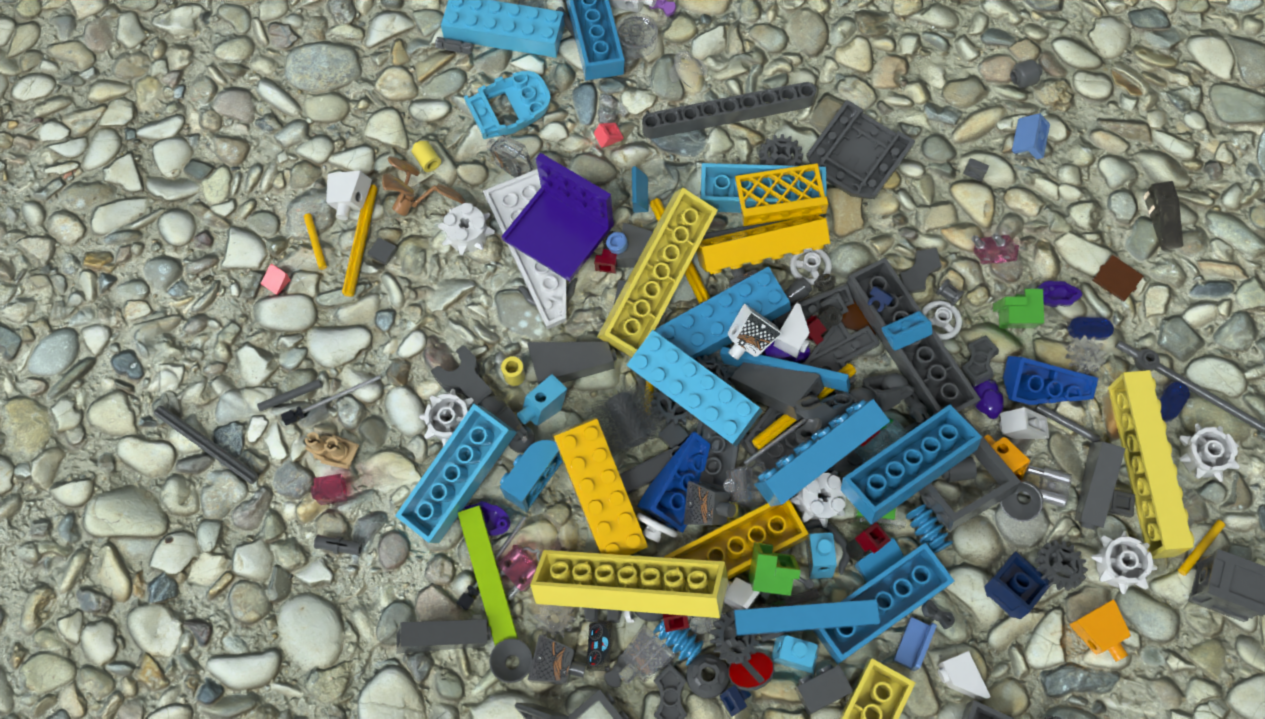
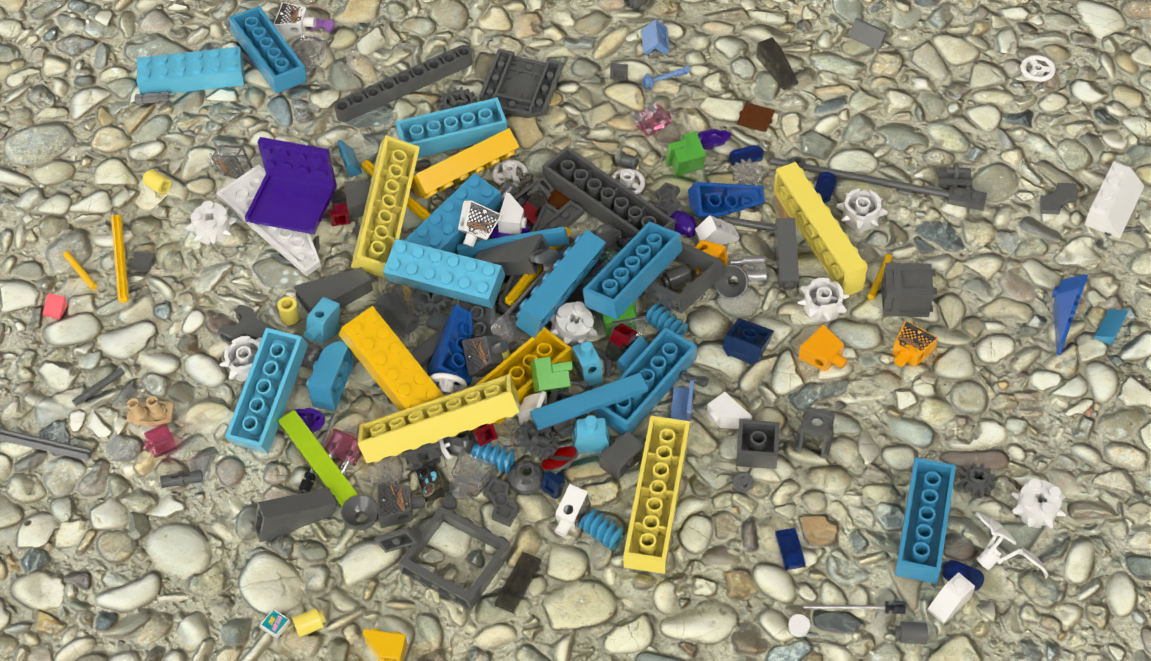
camera: 20 degrees left, 15 degrees down
piece [281,375,381,426] -> none
white torso [326,171,372,220] -> none
medium nougat plant [382,156,466,216] -> none
medium azure slope [464,71,550,139] -> none
coral slope [594,123,624,148] -> none
medium blue tile [606,232,628,254] -> none
yellow fence [735,163,828,226] -> none
dark blue tile [868,286,895,312] -> none
dark azure slope [881,311,932,351] -> none
dark grey tile [899,248,942,294] -> none
dark grey gear [1035,540,1088,591] -> none
dark grey tile [1108,490,1135,518] -> none
none -> medium blue piece [642,66,690,90]
none -> light orange torso [892,320,938,367]

